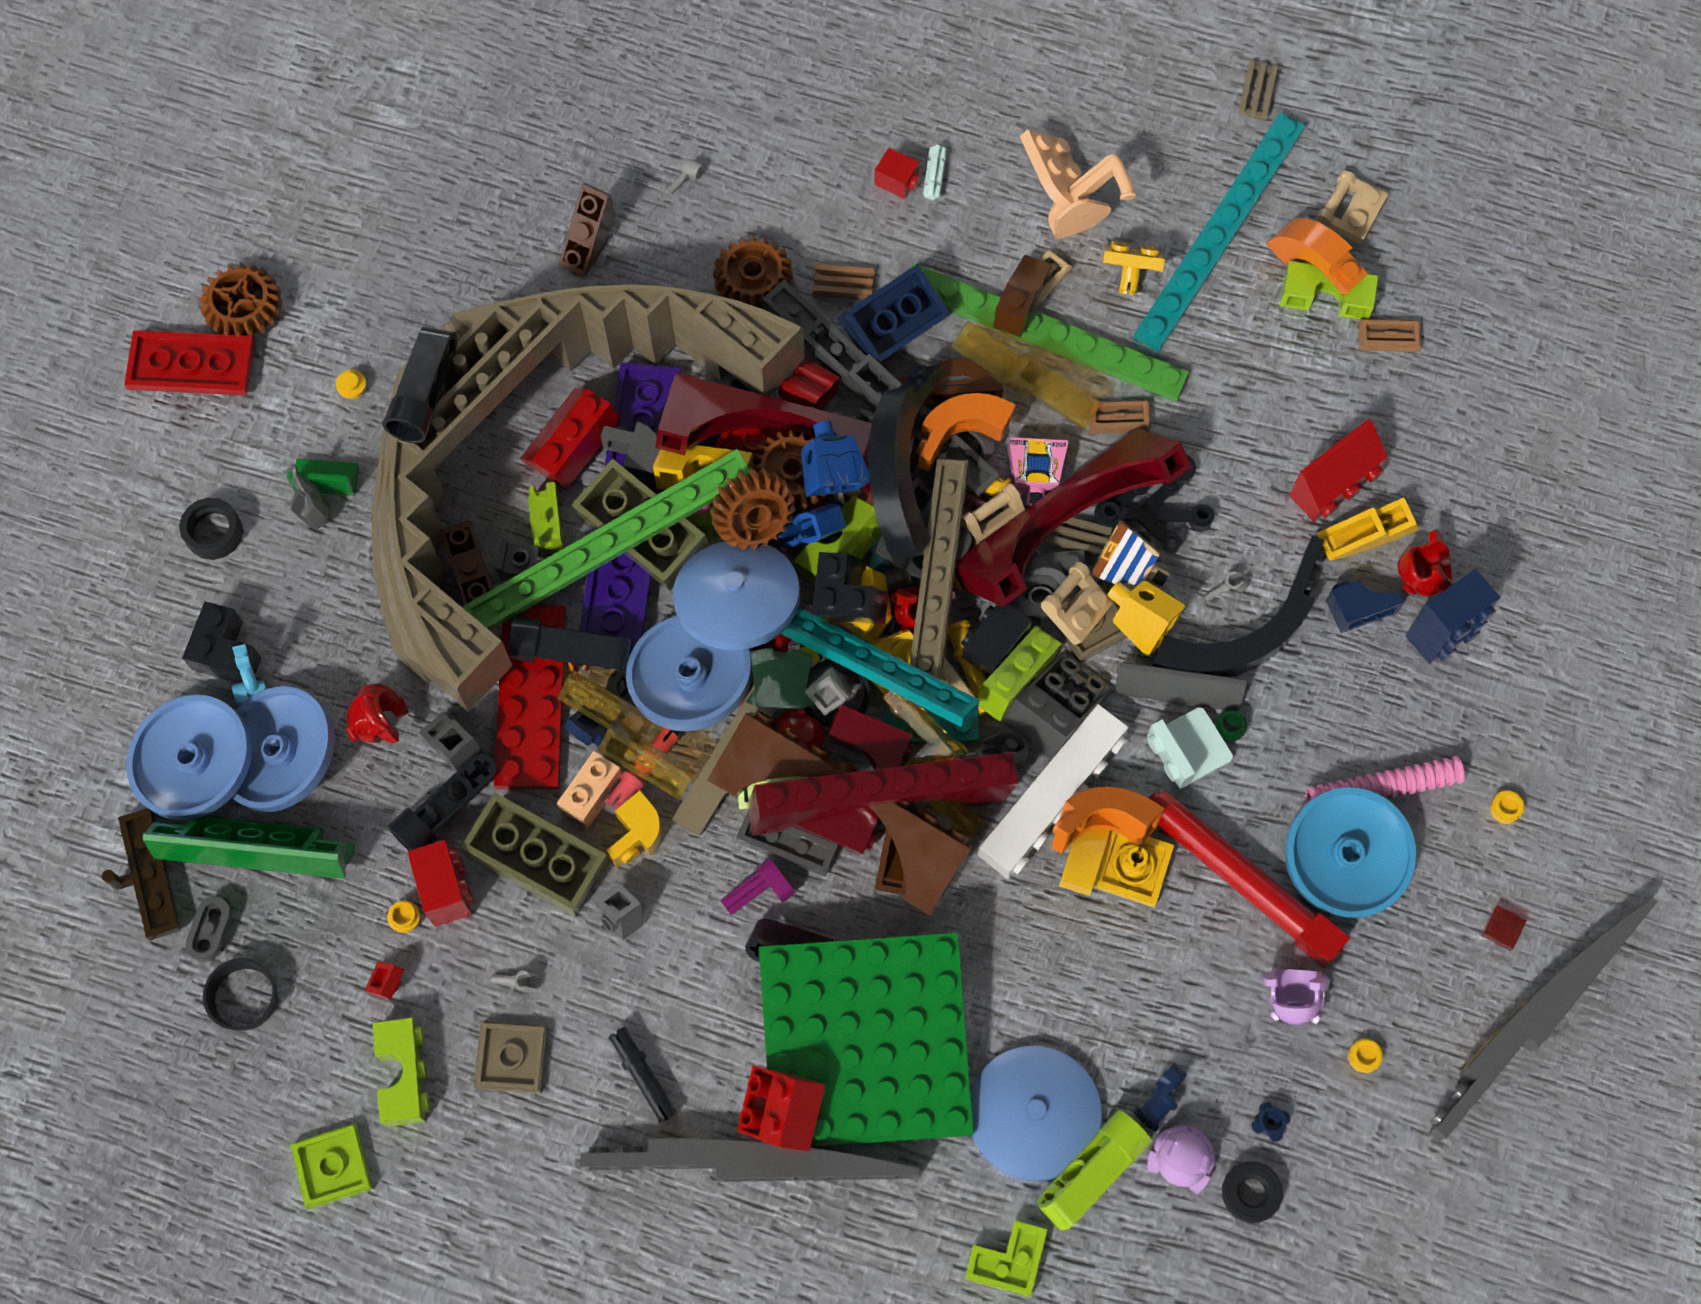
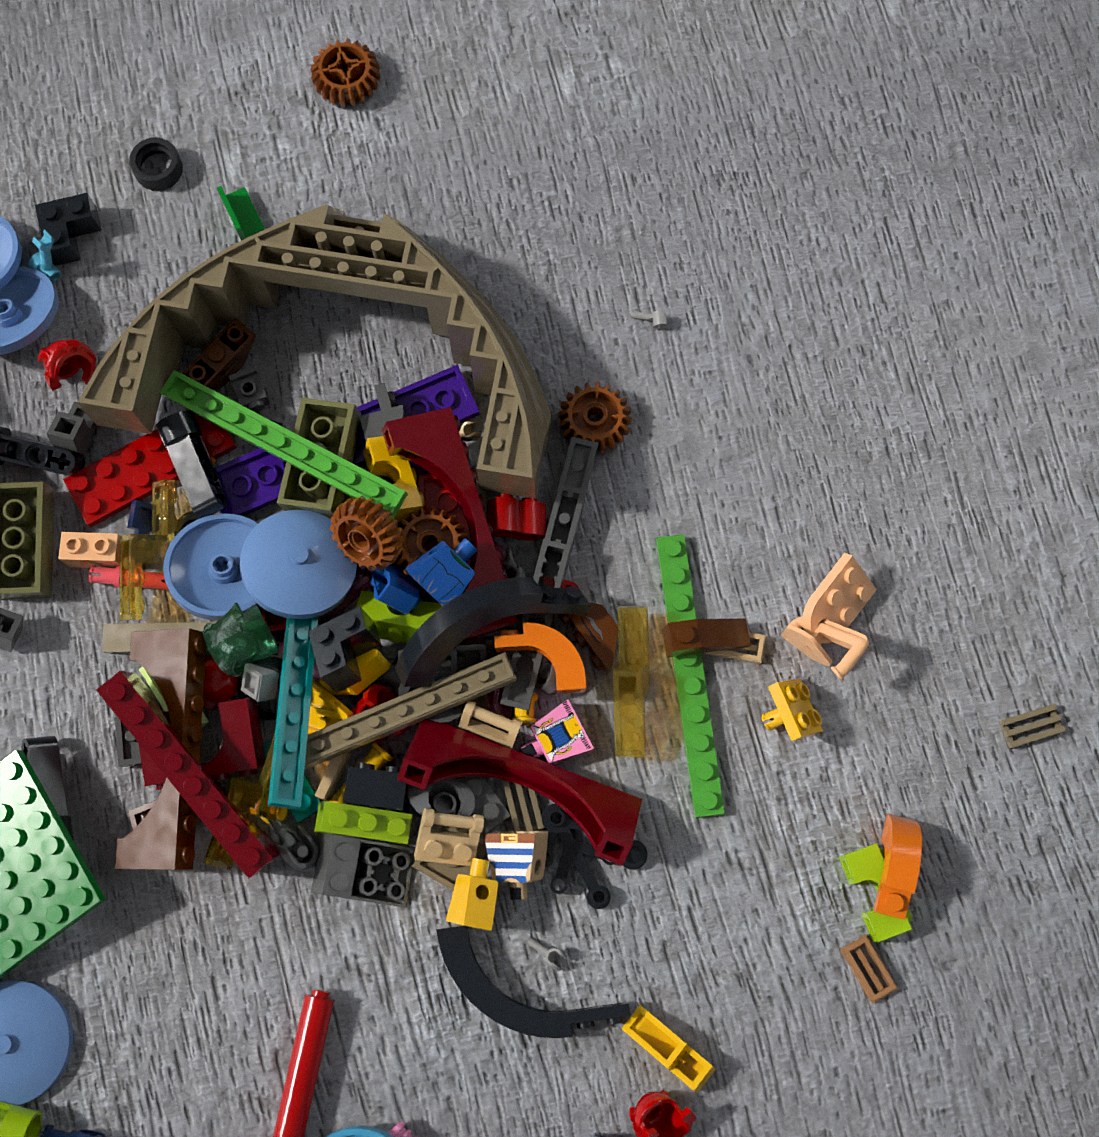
camera: 60 degrees right, 5 degrees up
red plate [124,330,255,396] -> none
dark grey piece [290,464,329,530] -> none
yellow plate [336,369,367,399] -> none
black beam [382,327,457,443] -> none
red slope [520,388,621,490] -> none
lime hinge [528,482,564,554] -> none
reddish brown slope [558,183,615,277] -> none
yellow brick [606,791,662,868] -> none
magenta piece [720,858,795,916] -> none
medium nougat tile [813,264,874,299] -> none
dark blue brick [837,264,951,363] -> none
red brick [874,147,921,199] -> none
light aqua axle [923,145,947,201] -> none
white brick [978,704,1128,879] -> none
orange arch [1051,787,1164,854] -> none
yellow slope [1059,829,1110,896] -> none
medium nougat tile [1087,400,1151,434] -> none
yellow plate [1093,830,1174,908] -> none
dark grey slope [1115,662,1247,711] -> none
teal plate [1133,112,1305,352] -> none
light aqua bracket [1147,707,1233,789] -> none
dark green plate [1215,710,1247,742] -> none
red slope [1289,419,1388,522] -> none
tan plate [1315,171,1389,245] -> none
dark blue arch [1326,580,1404,633] -> none

